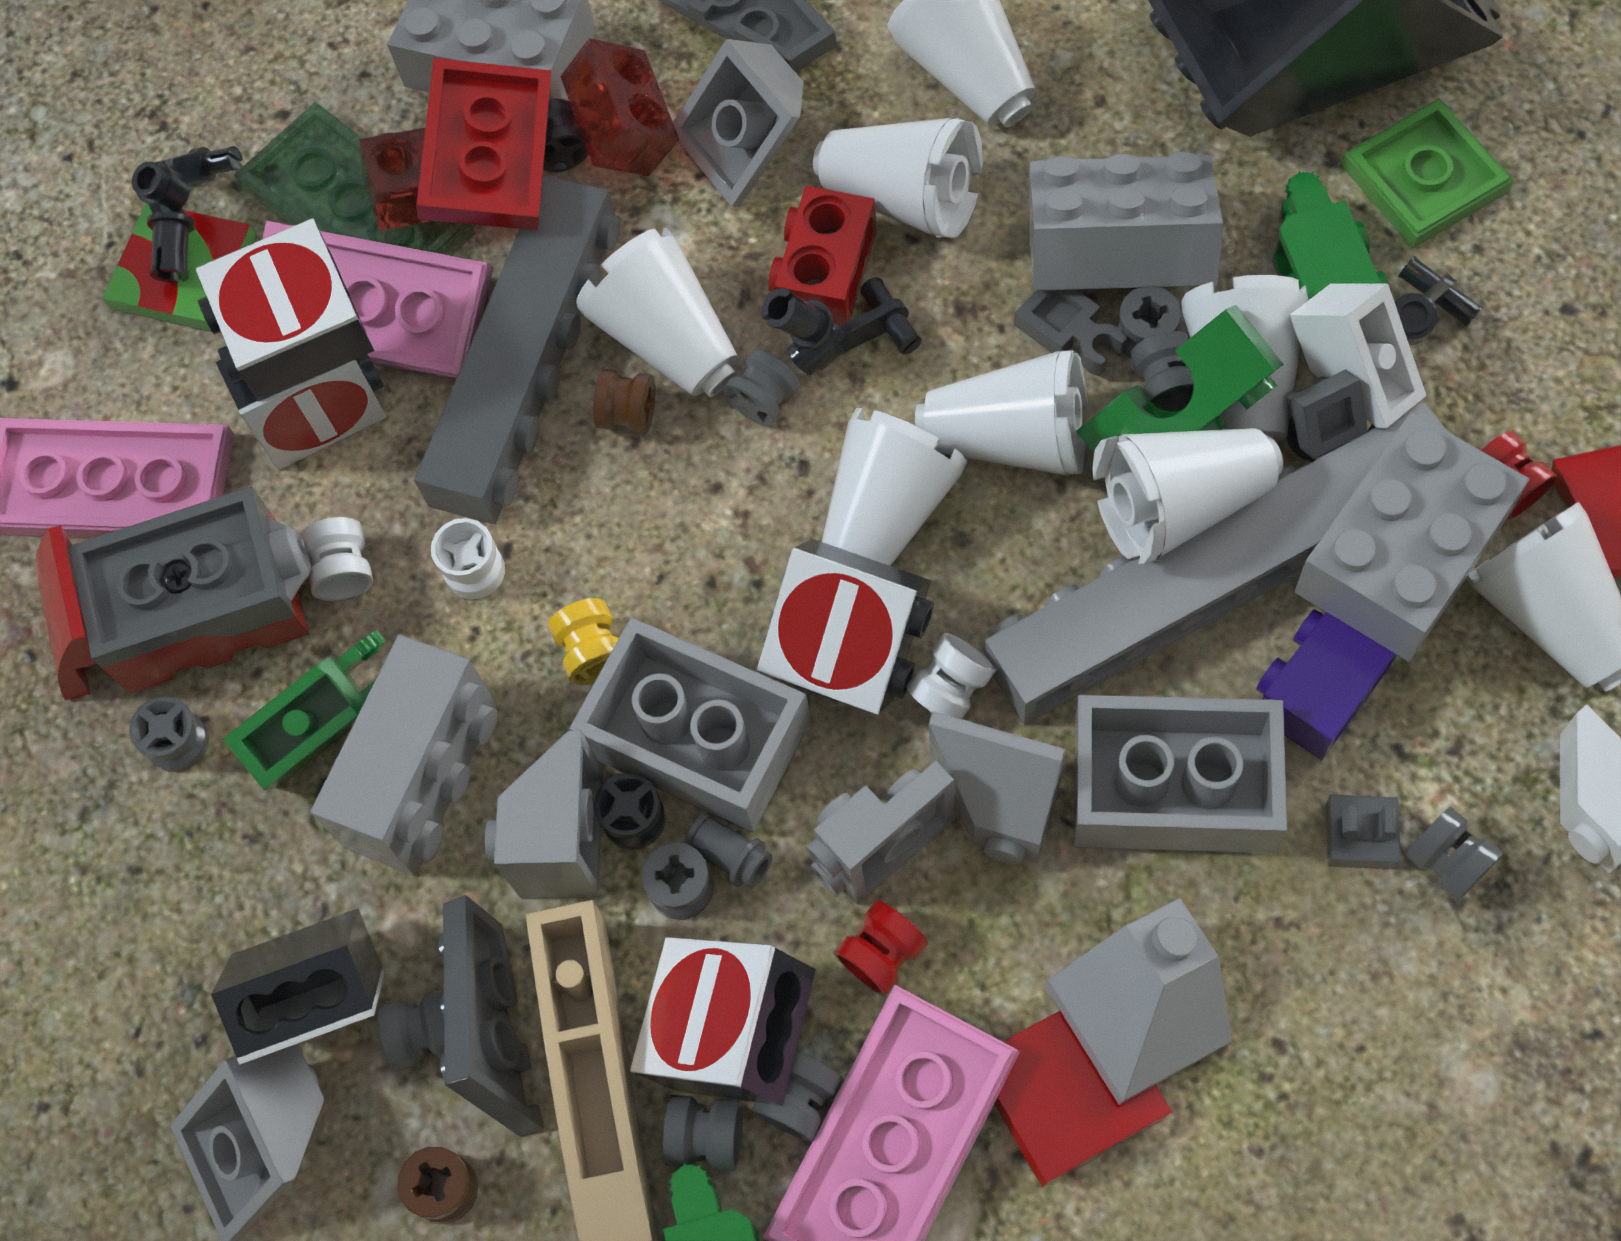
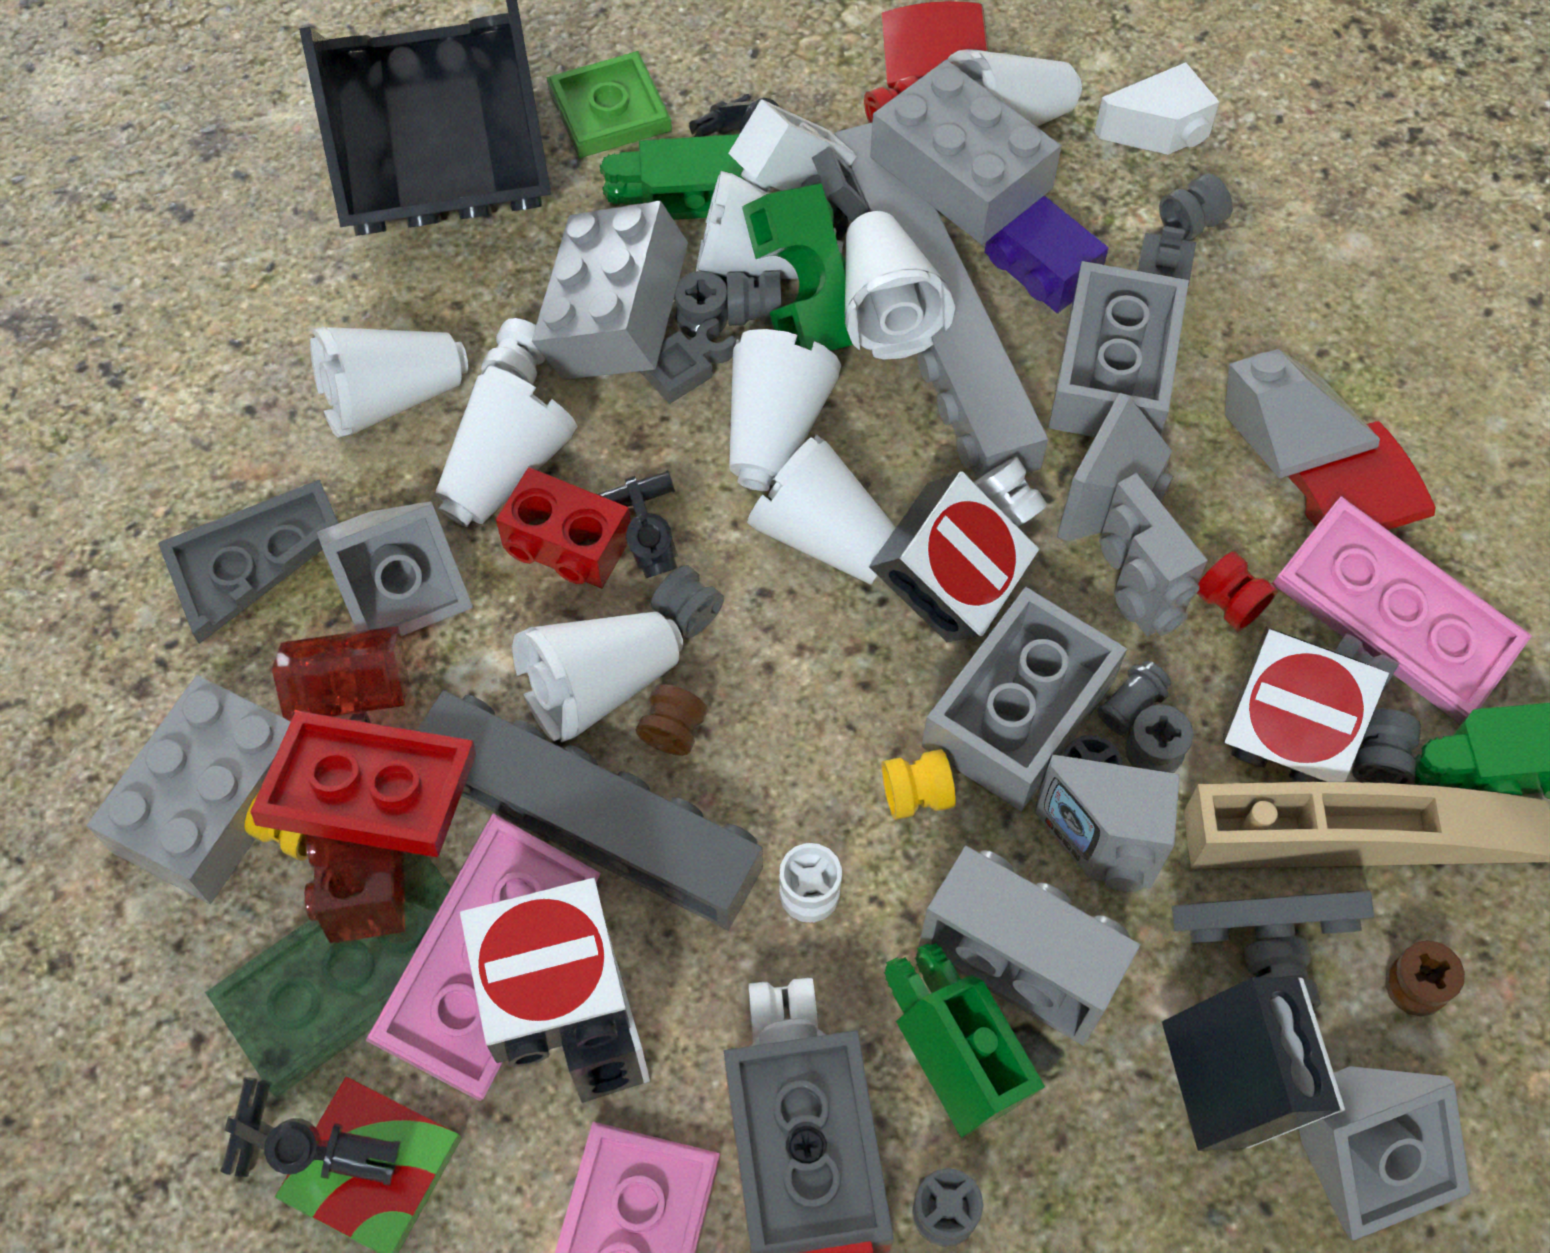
camera: 90 degrees left, 5 degrees down
none -> white wheel [481,318,546,385]

